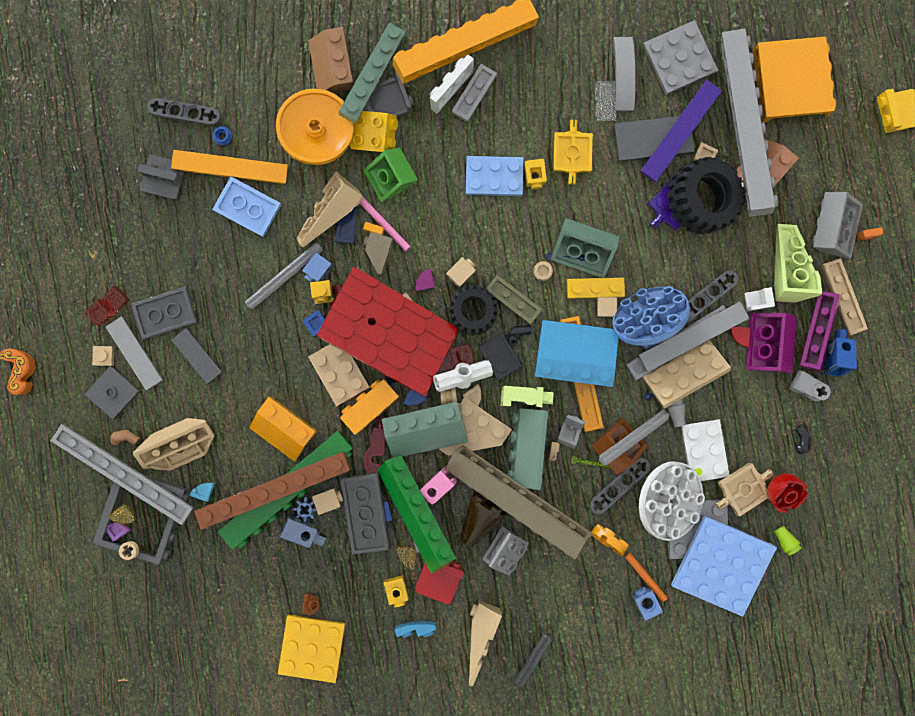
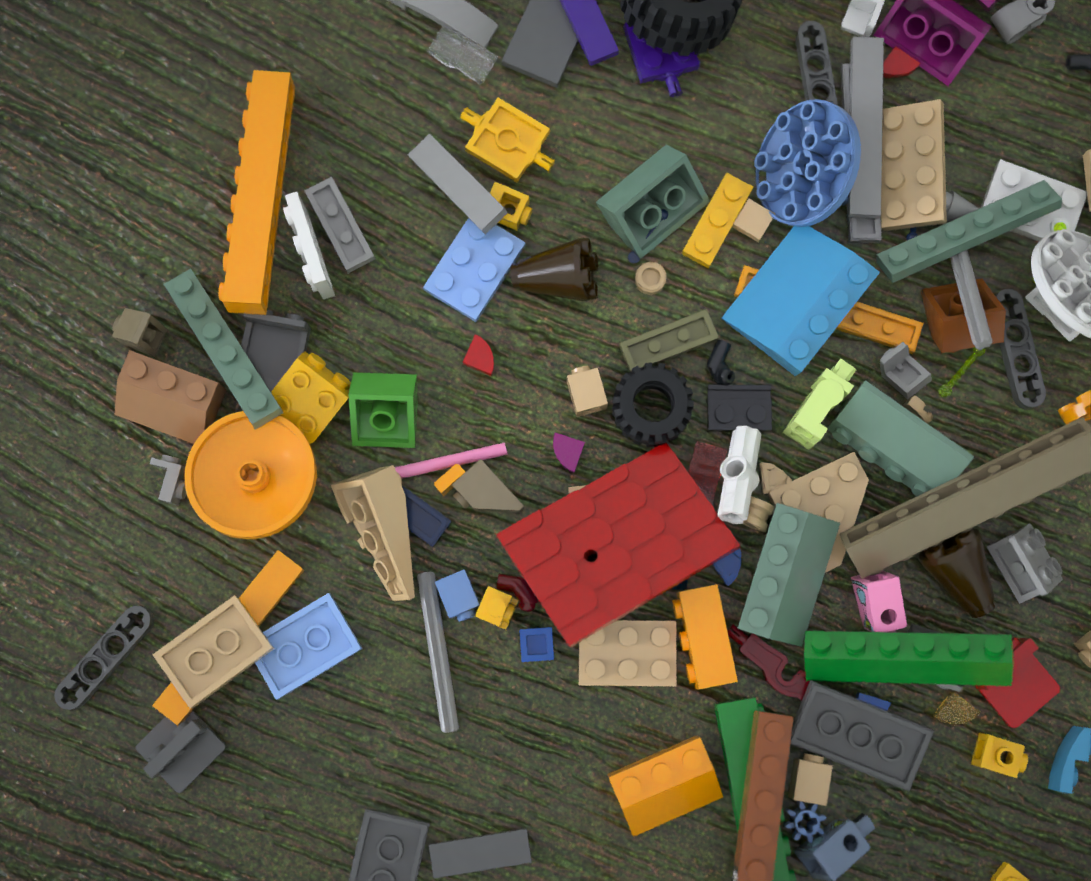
camera: 60 degrees left, 5 degrees down
blue plate [213,127,232,146] -> none
none -> dark tan slope [112,308,168,357]
none -> light grey bracket [150,455,187,506]
none -> tan plate [153,595,274,709]
none -> light grey tile [408,134,508,234]
none -> red tile [462,334,494,377]
none -> dark brown cone [510,238,599,301]
none -> sand green plate [876,180,1062,283]

